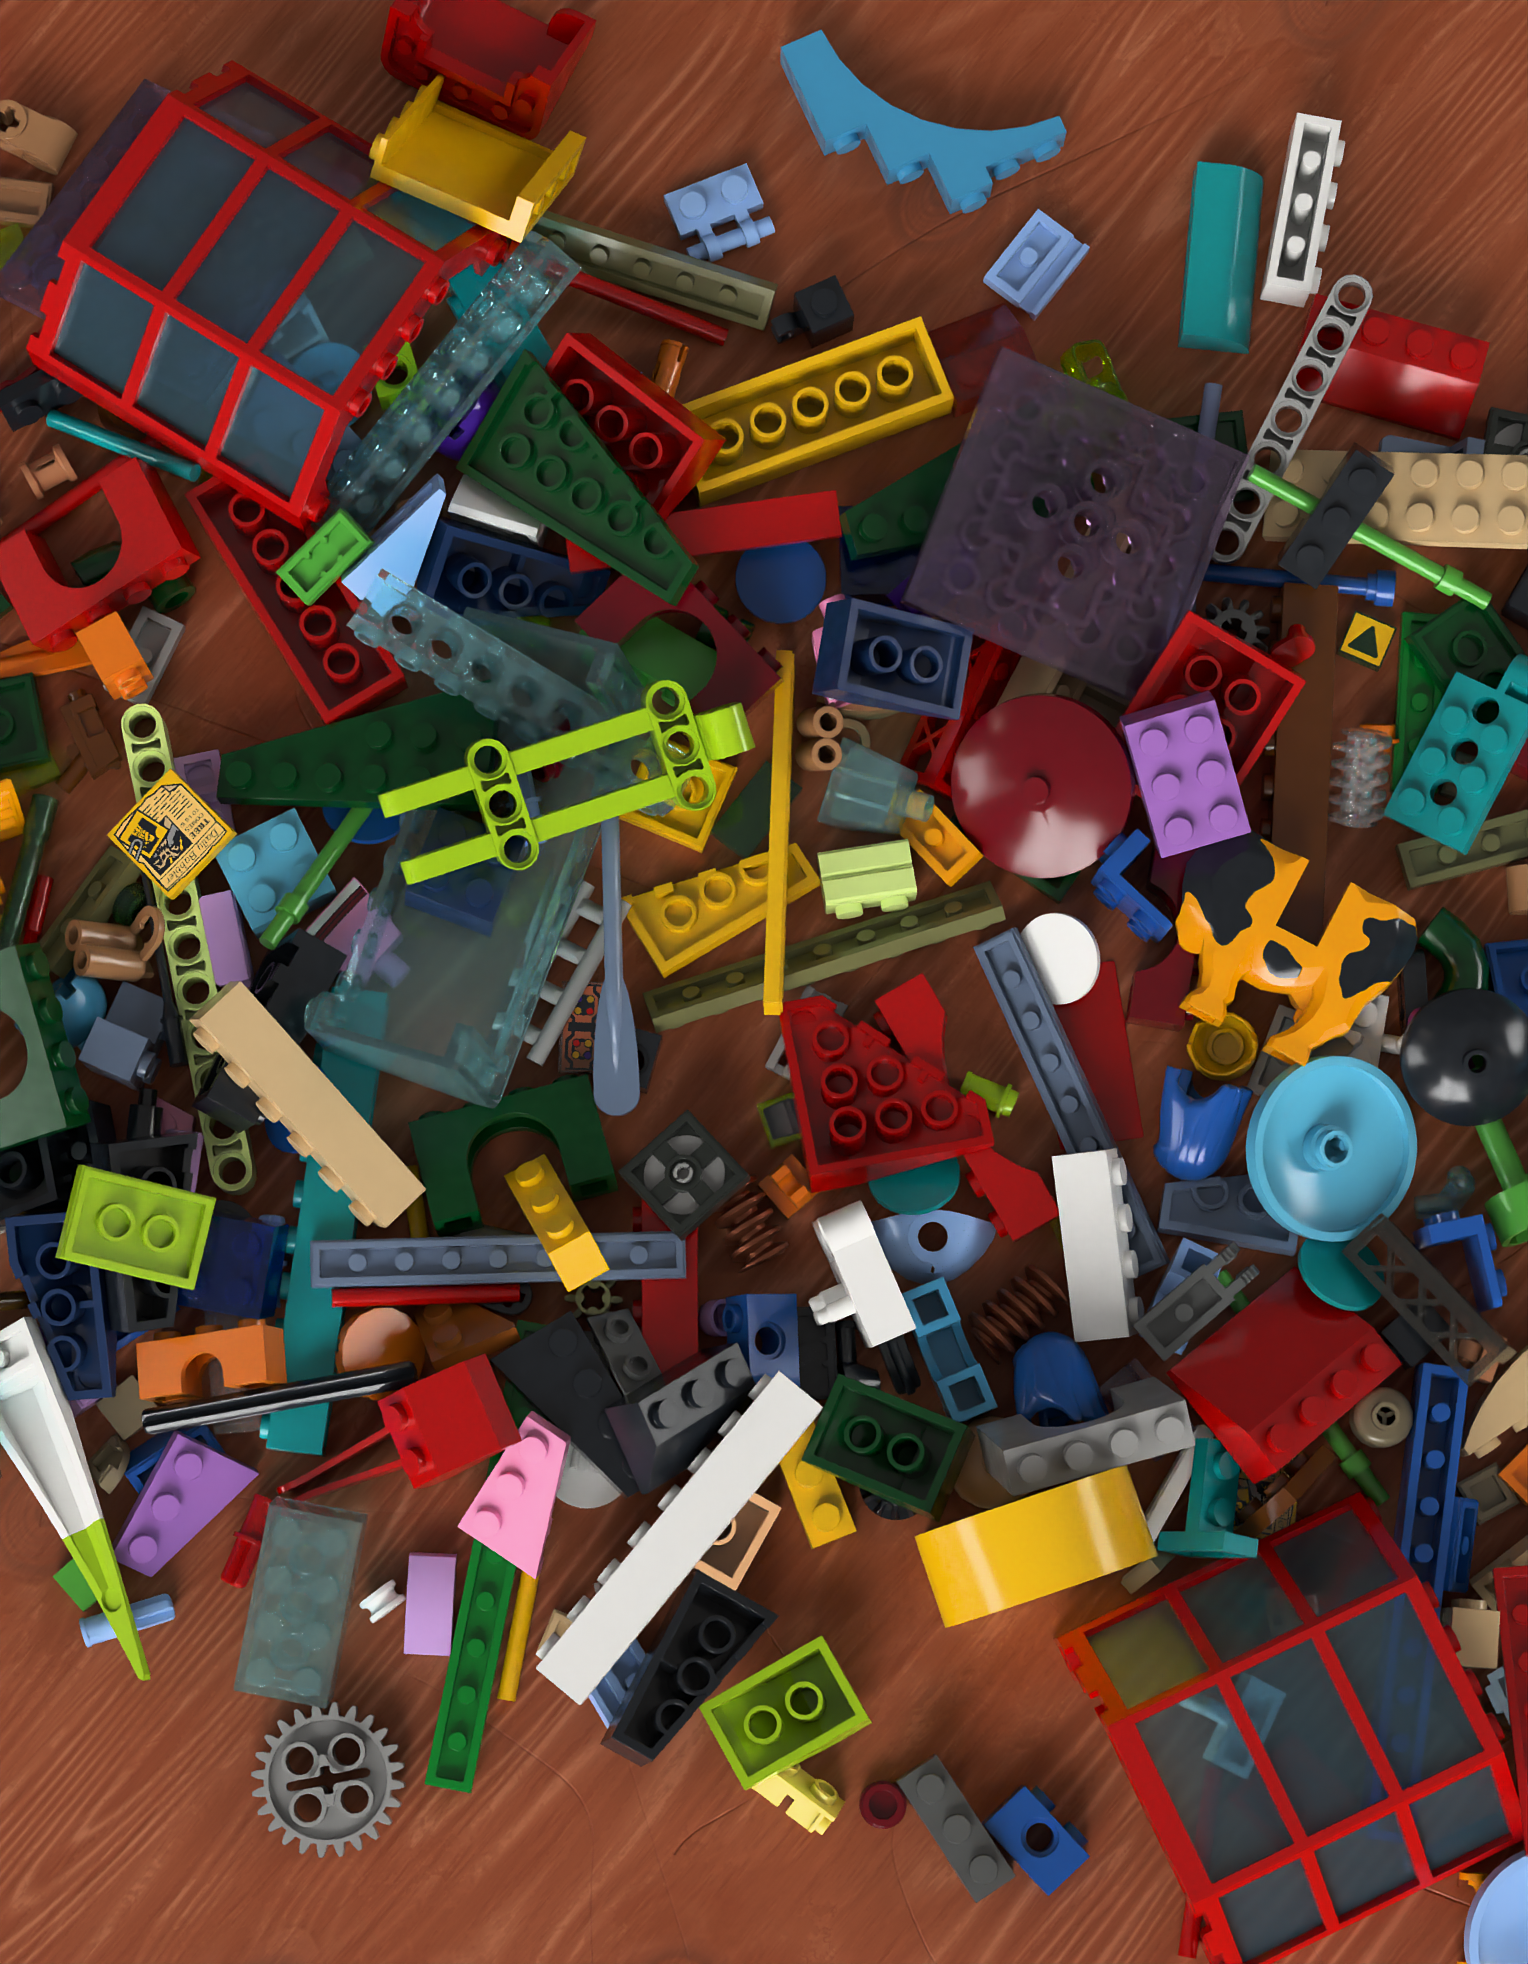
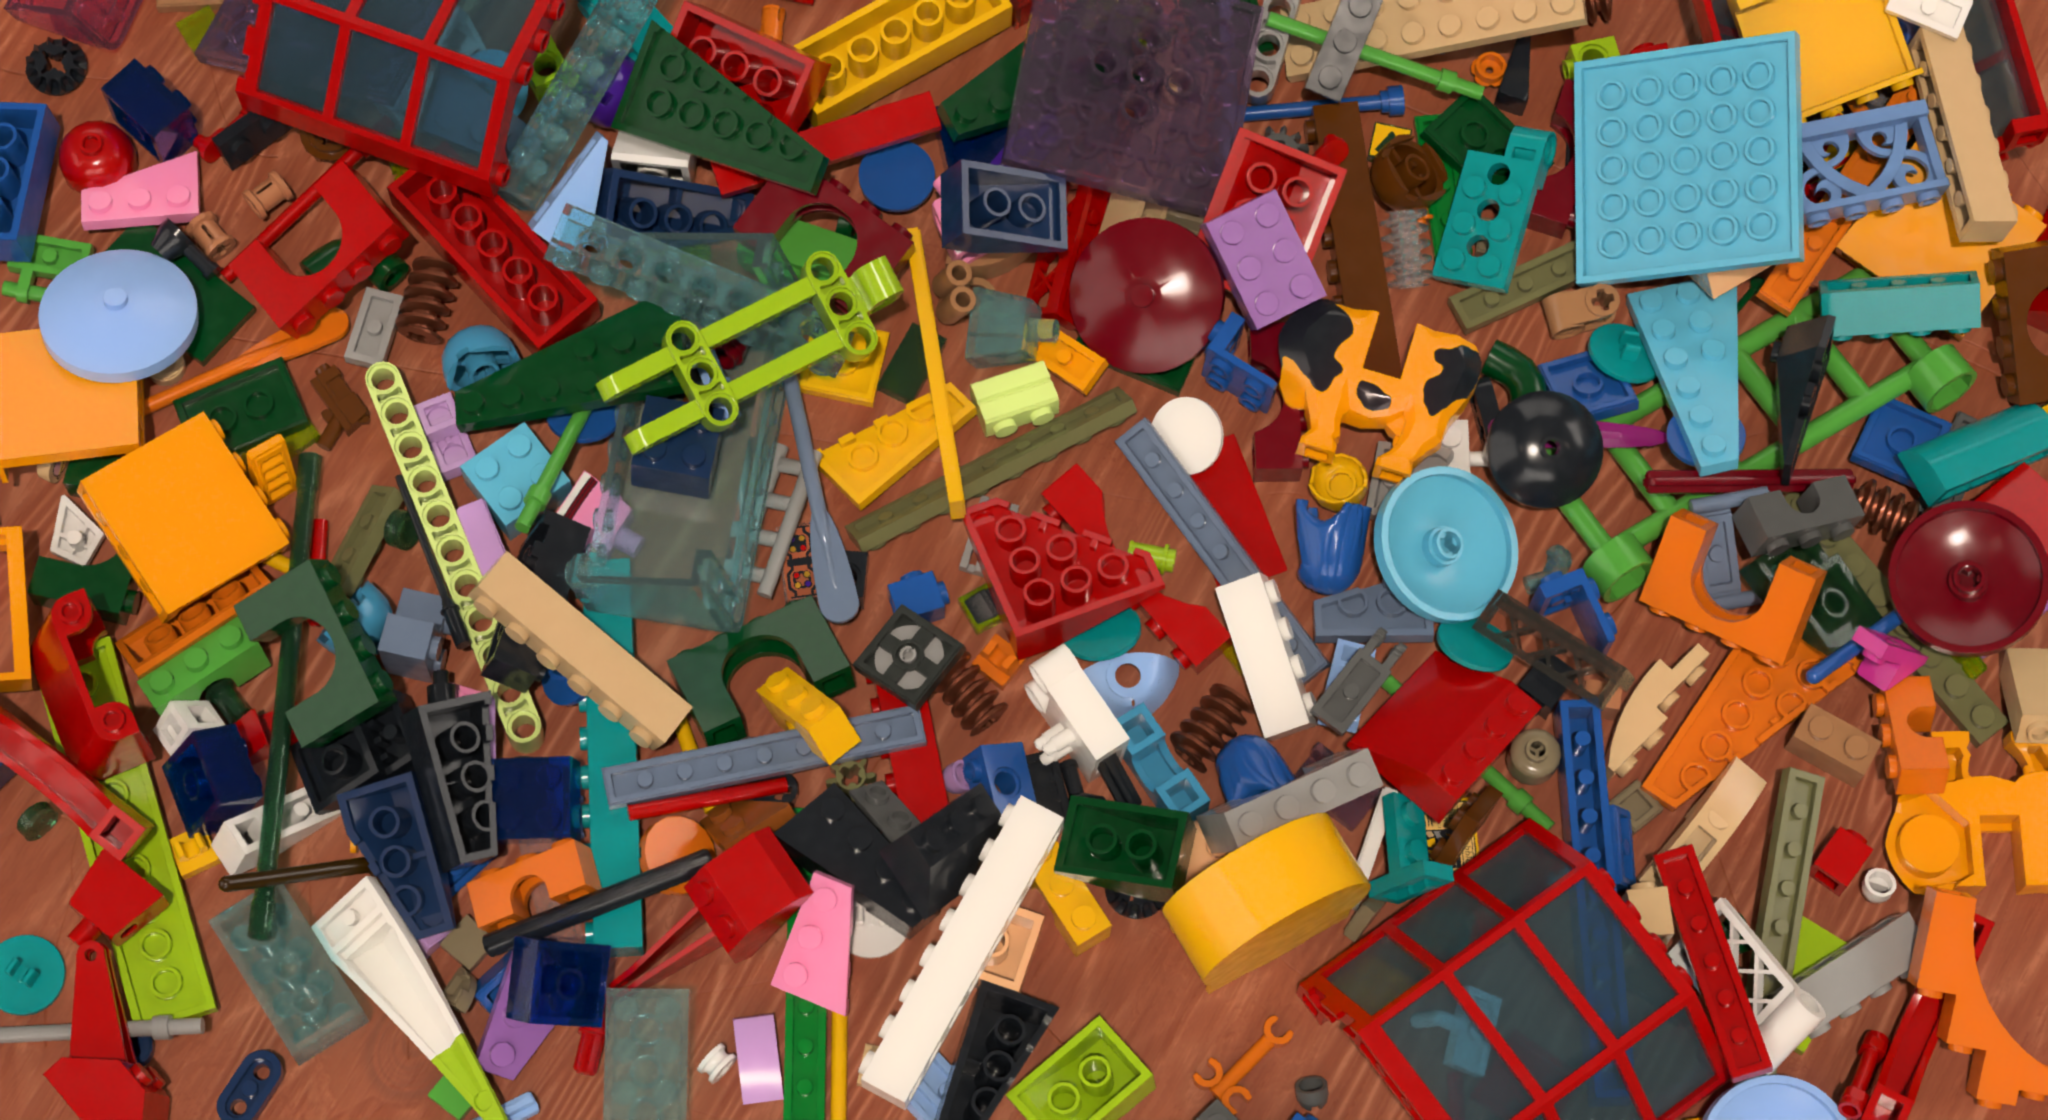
camera: 10 degrees left, 10 degrees down
teal bar [46,409,201,482] -> none
lime tile [55,1165,216,1290] -> none
medium nougat piece [65,906,165,982] -> none
orange brick [76,611,154,700] -> none
tile [107,768,238,900] -> none
bright green plate [276,508,375,606] -> none
none -> copper piece [395,256,458,344]
none -> dark azure cylinder [442,325,521,391]
none -> clear blue brick [506,935,611,1028]
none -> blue brick [887,570,950,623]
none -> orange bar [1192,1015,1294,1116]
none -> dark grey hinge [1295,1076,1329,1111]
none -> reddish brown cylinder [1370,134,1448,213]
none -> orange plate [1471,51,1508,87]

